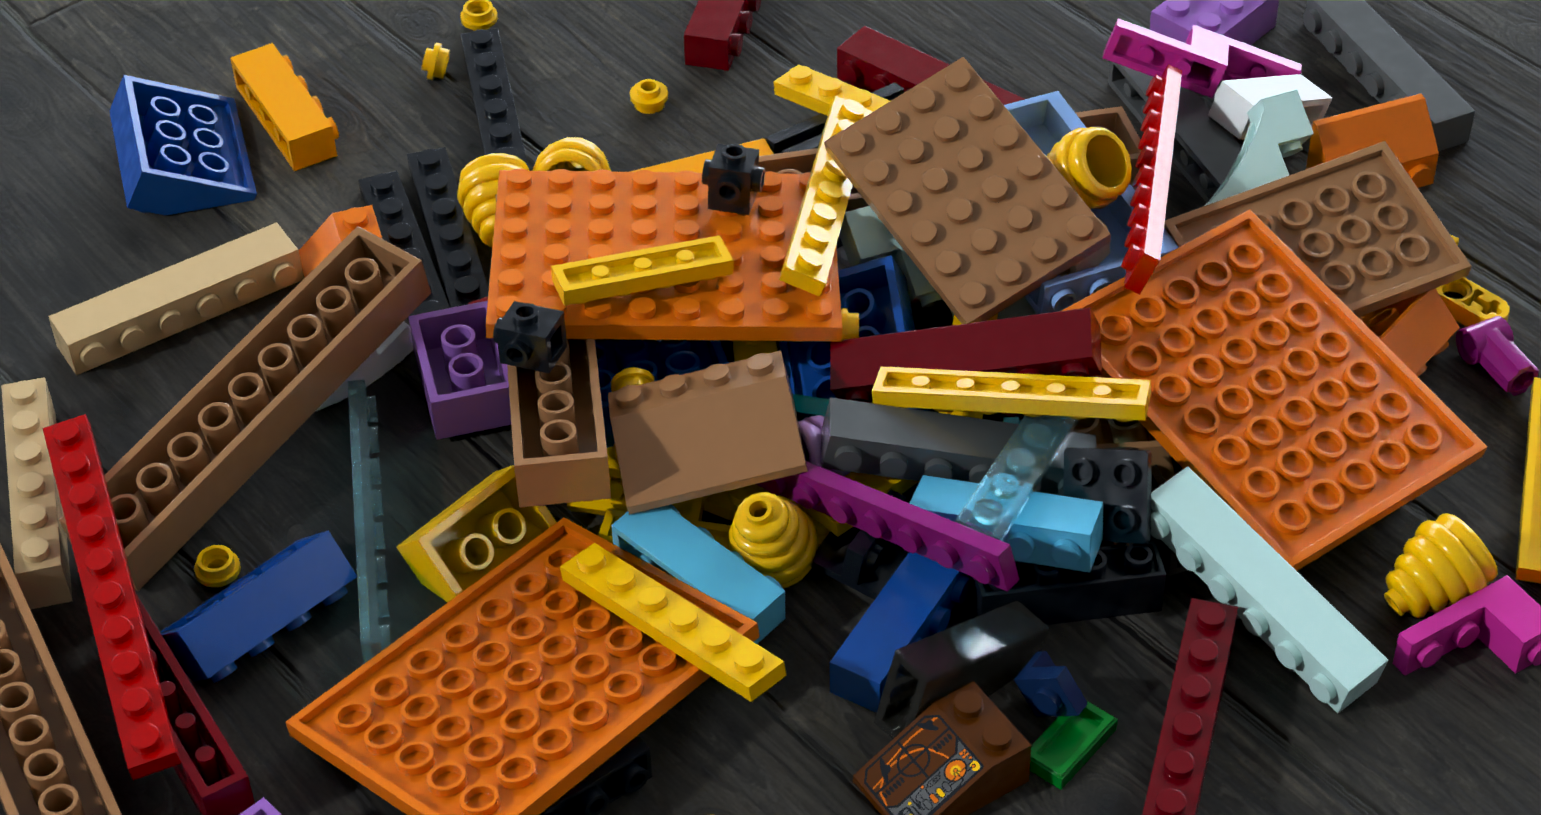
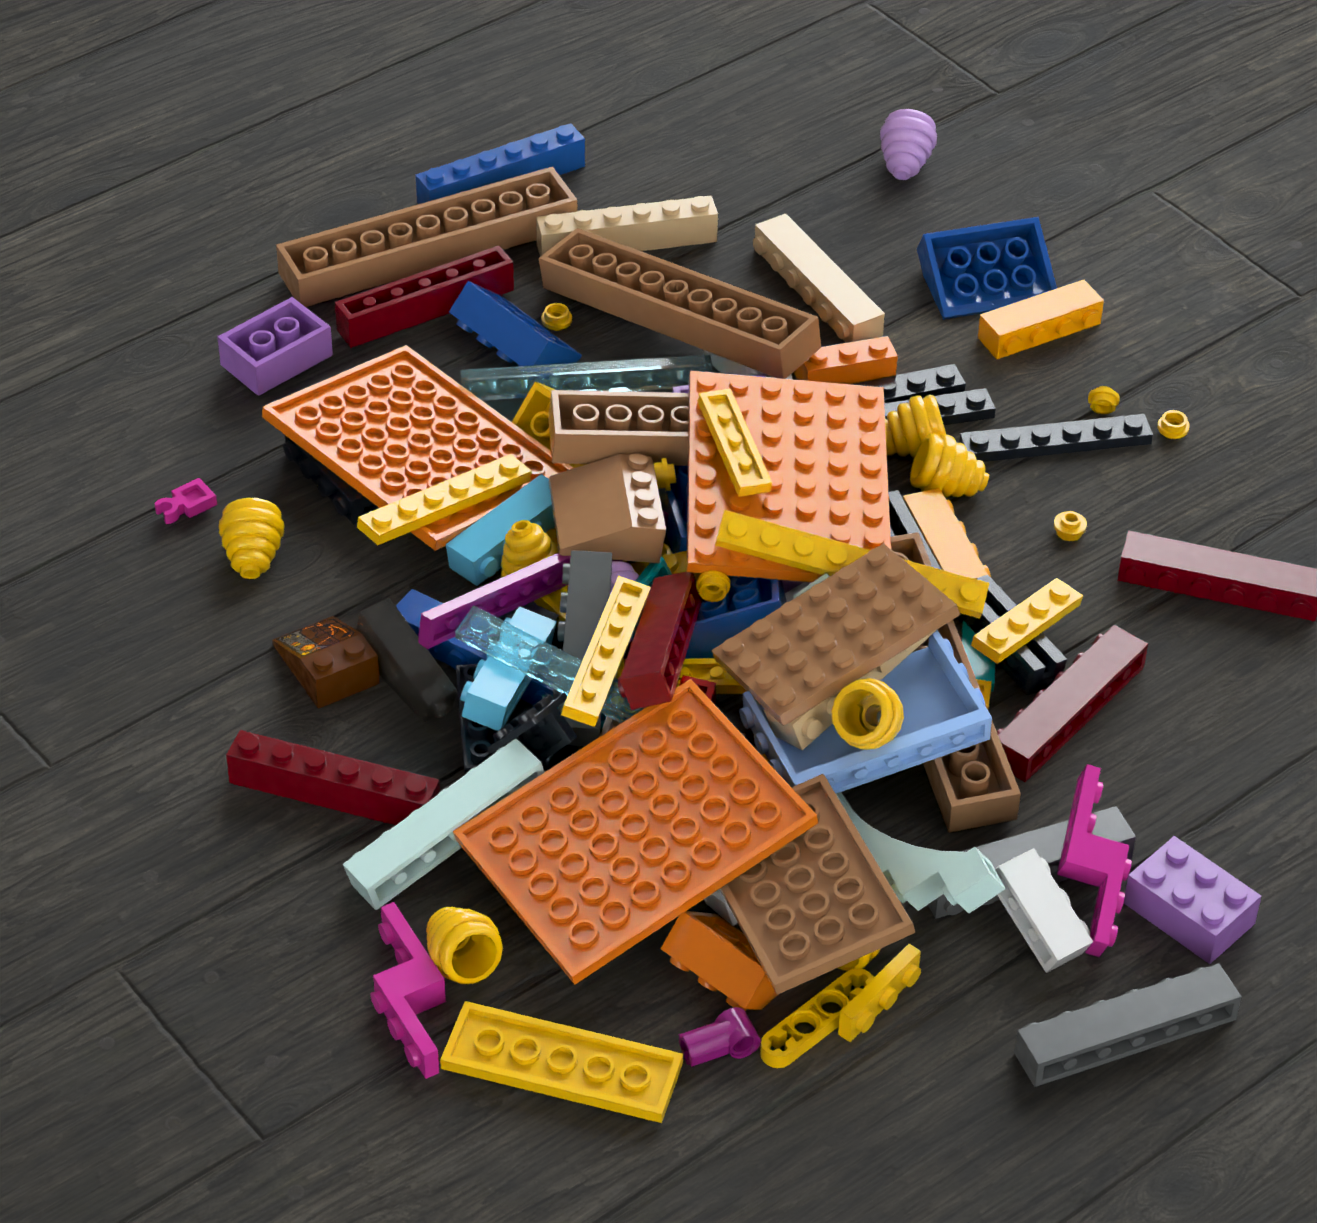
camera: 90 degrees right, 0 degrees up
red plate [42,414,181,780] -> none
black brick [493,301,567,373] -> none
black brick [702,144,765,215] -> none
dark blue bracket [1014,651,1088,717] -> none
green tile [1030,700,1118,790] -> none
red plate [1121,64,1182,295] -> none
orange slope [1306,94,1439,188] -> none

